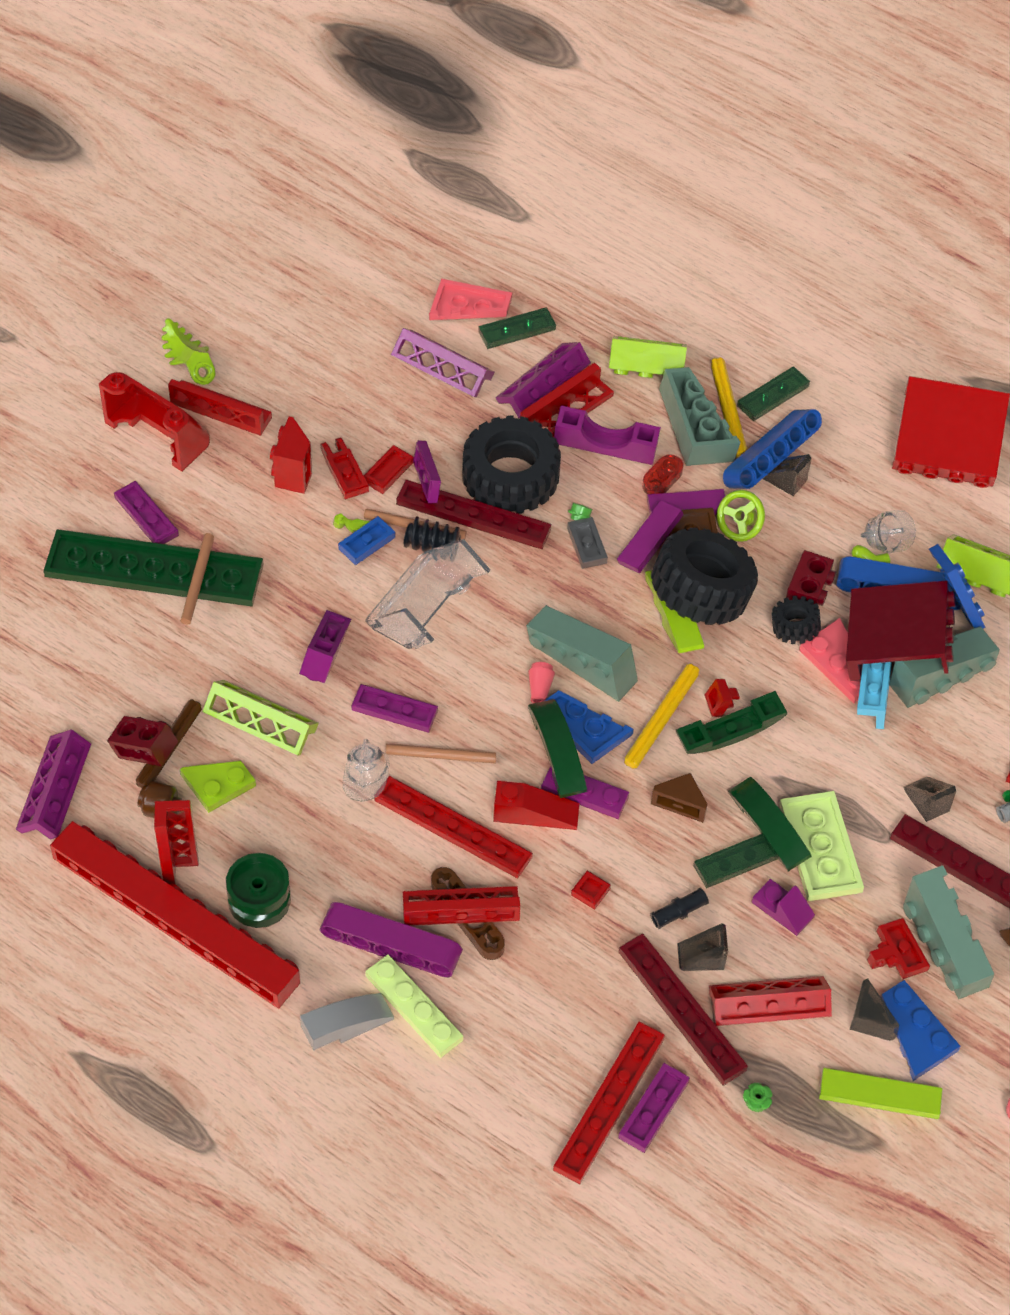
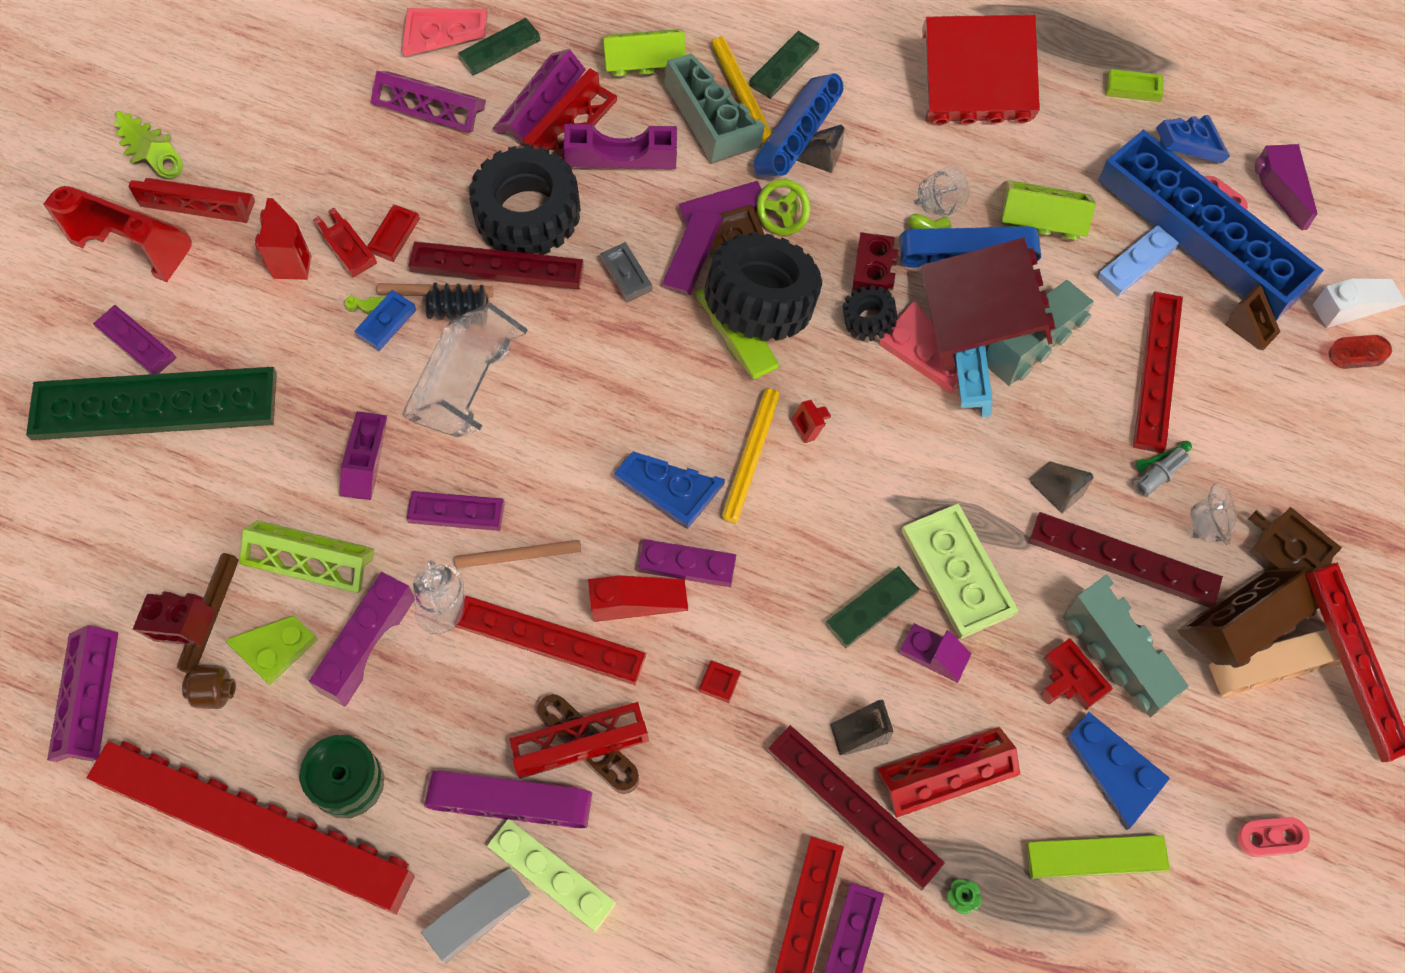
camera: 10 degrees left, 10 degrees up
red fence [154,800,199,885] -> none
nougat bar [180,533,214,625] -> none
magenta tile [413,440,441,503] -> none
sand green wedge [526,605,638,702] -> none
coral cone [528,662,555,703] -> none
dark green slope [528,699,587,798] -> none
bright green plate [568,503,592,521] -> none
clear red plate [642,455,684,494] -> none
black pin [650,887,709,929] -> none
reddish brown slope [651,773,708,823] -> none
dark green slope [676,691,787,754] -> none
dark green slope [728,777,812,871] -> none
clear smoke slope [850,978,900,1041] -> none
blue wing [929,544,986,629] -> none
none -> magenta arch [309,571,416,707]

